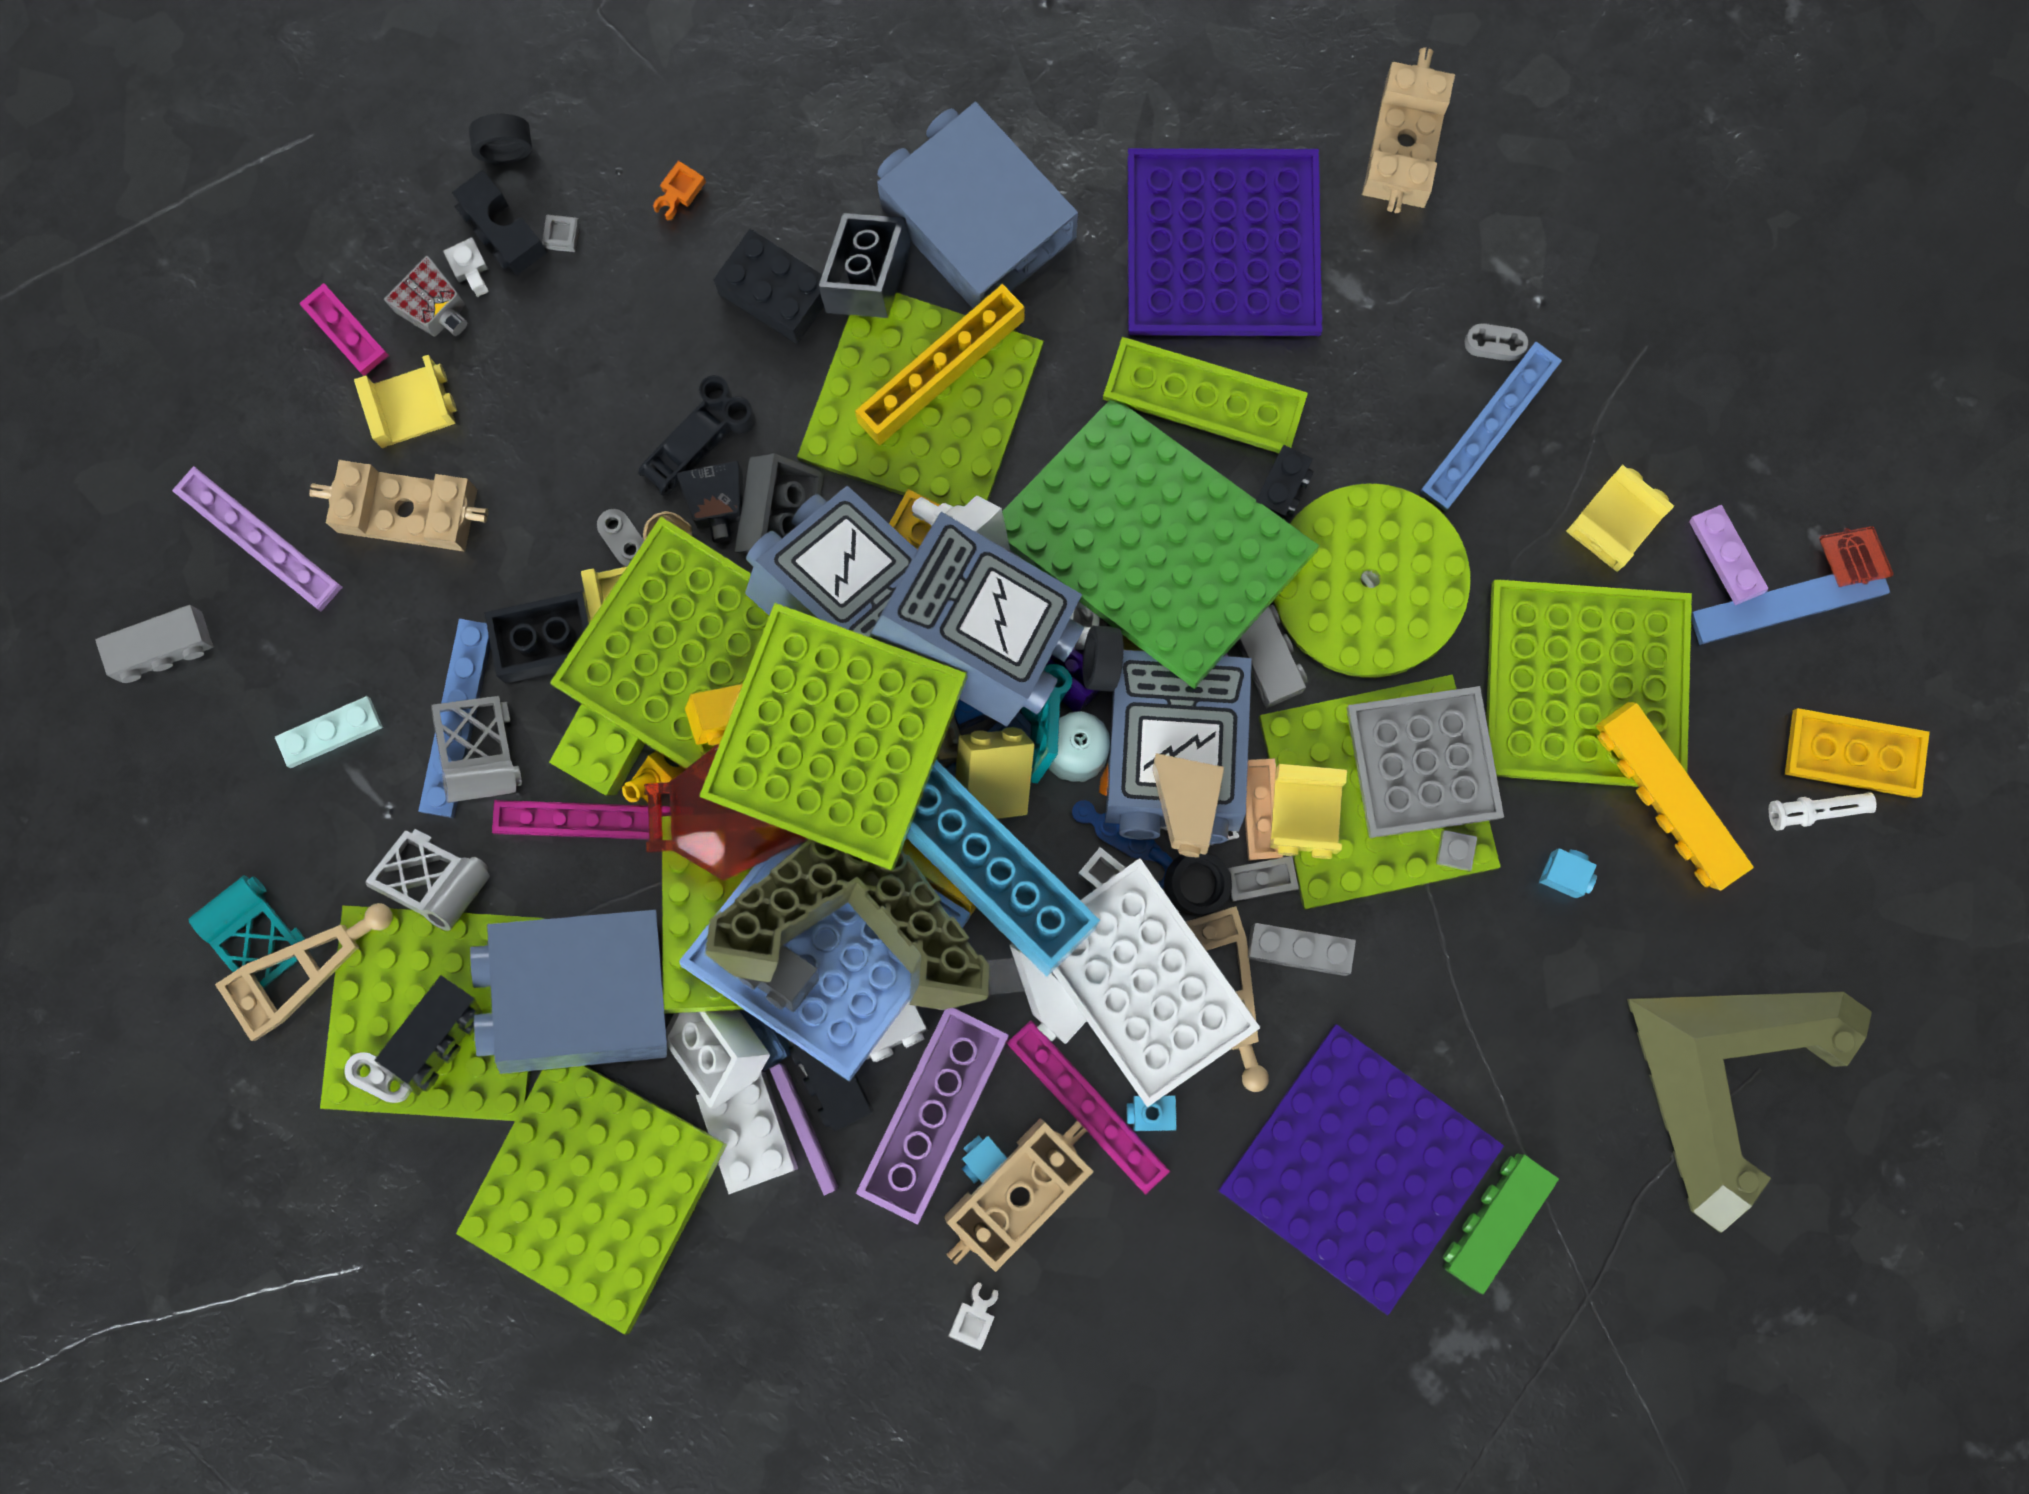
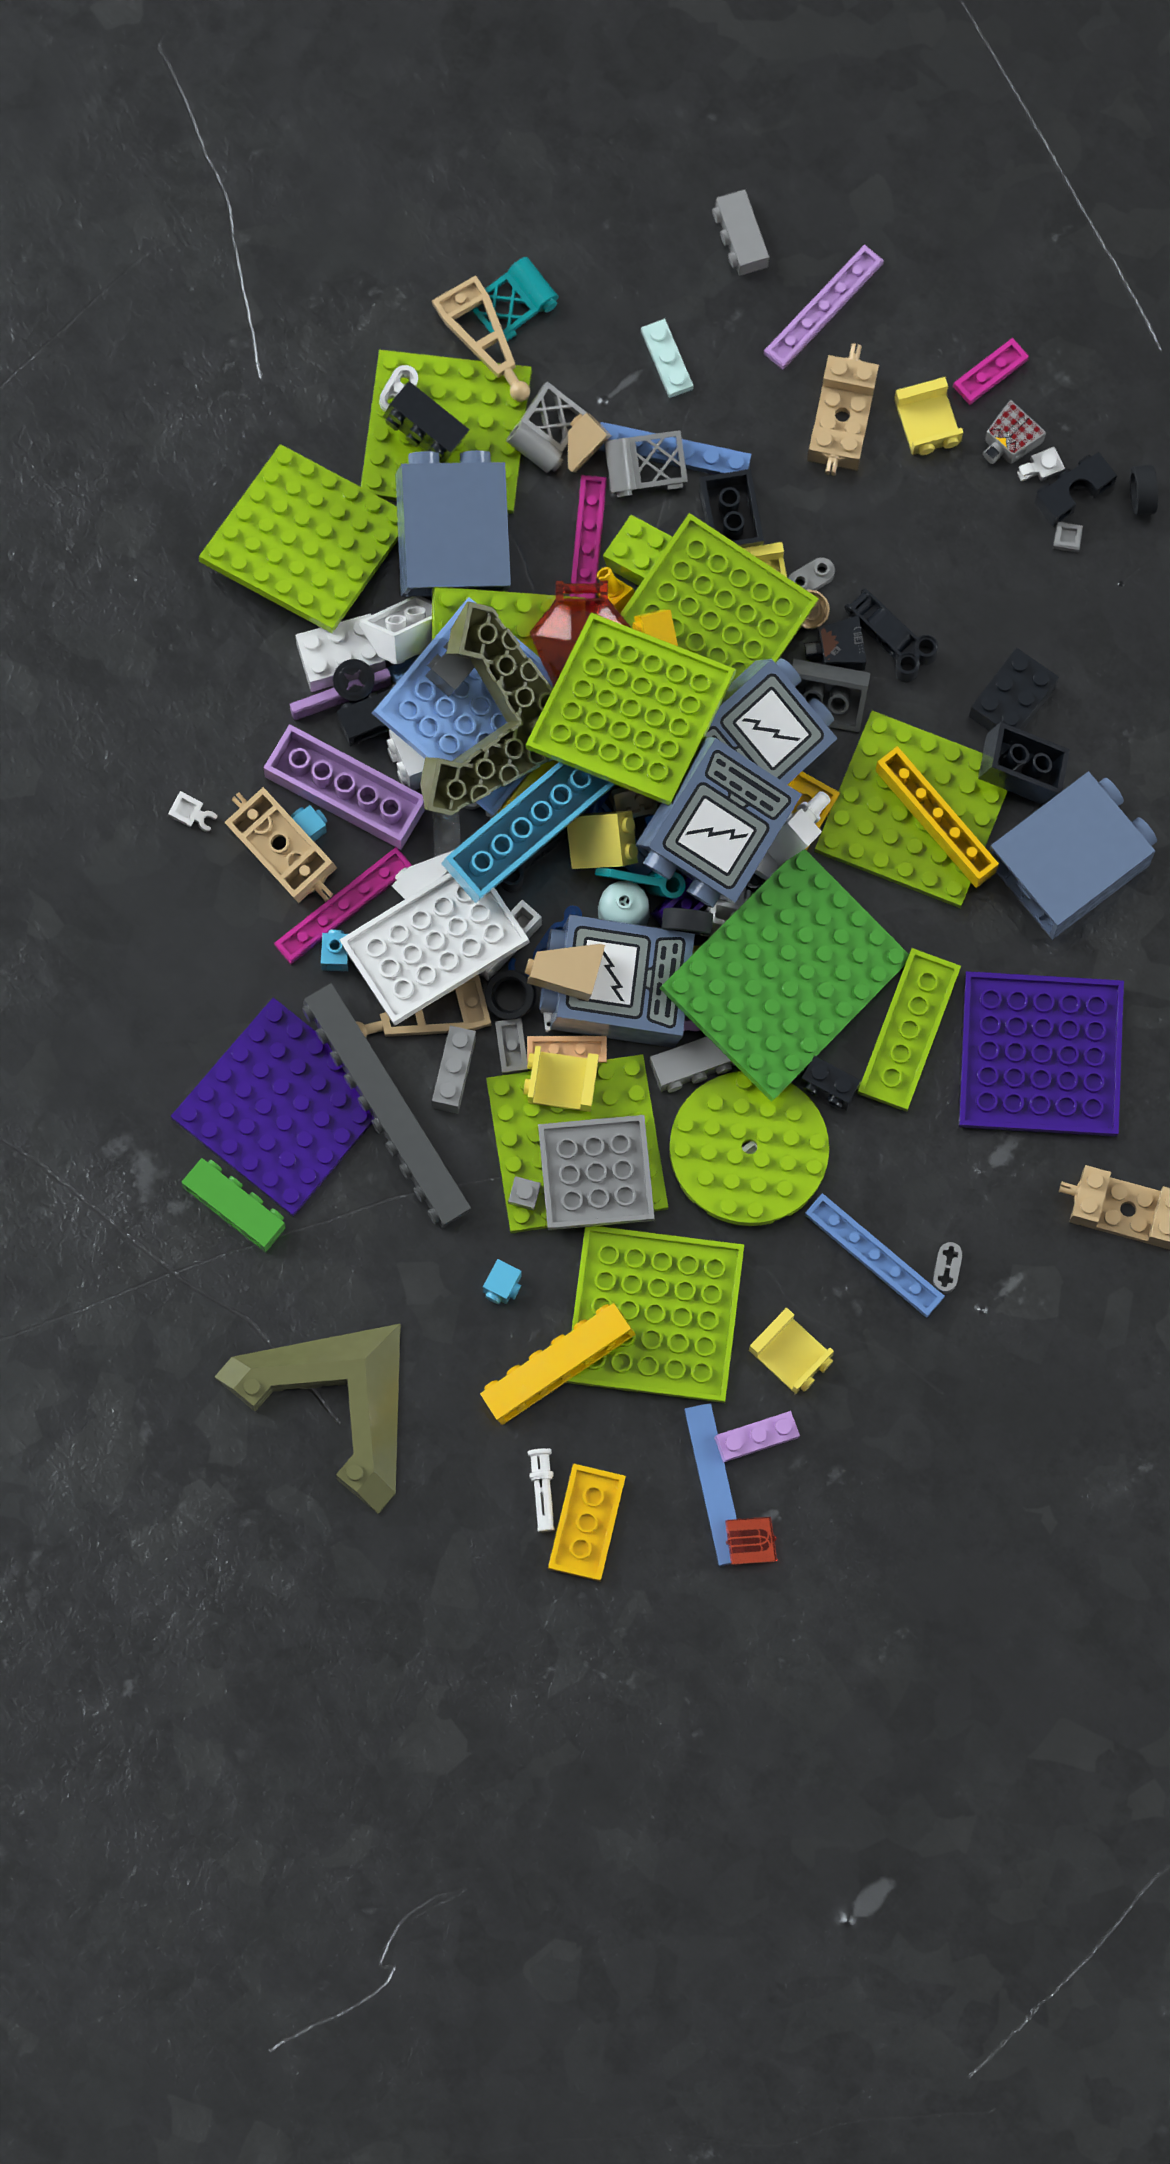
camera: 90 degrees right, 5 degrees down
orange plate [653,160,706,221] -> none
none -> dark grey brick [302,983,471,1228]
none -> black gear [332,659,375,701]
none -> tan slope [568,413,612,472]

